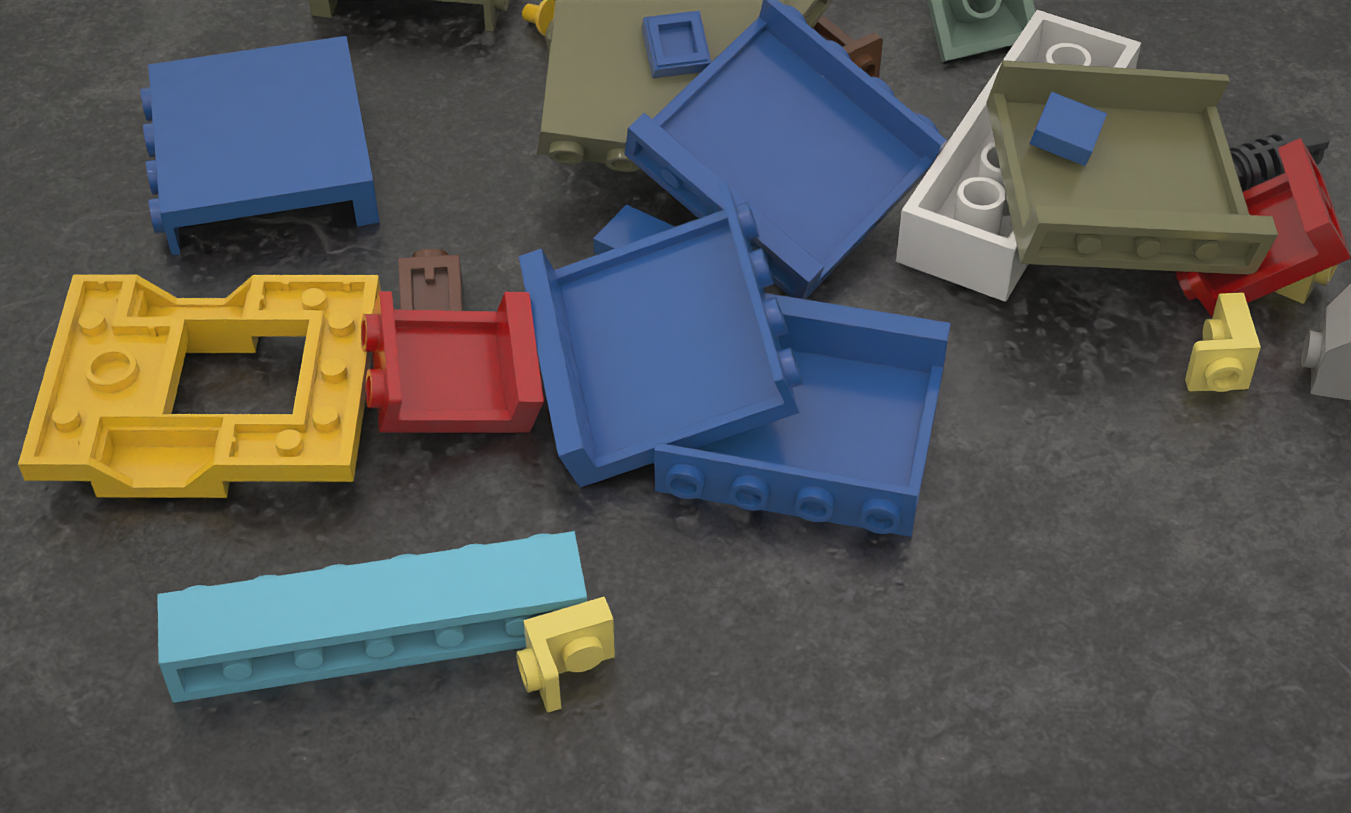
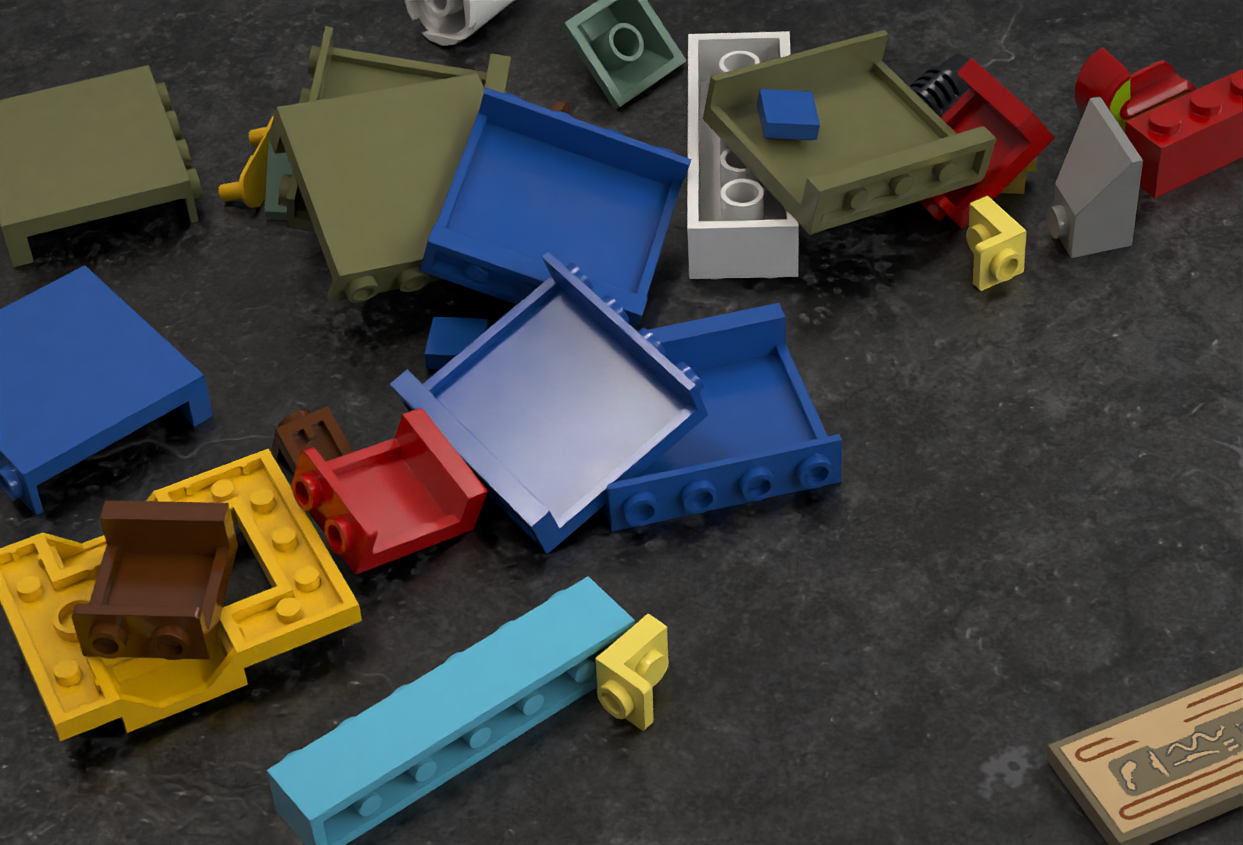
camera: 25 degrees left, 5 degrees down
blue tile [641,10,711,79] -> none
none -> reddish brown panel [71,500,238,660]

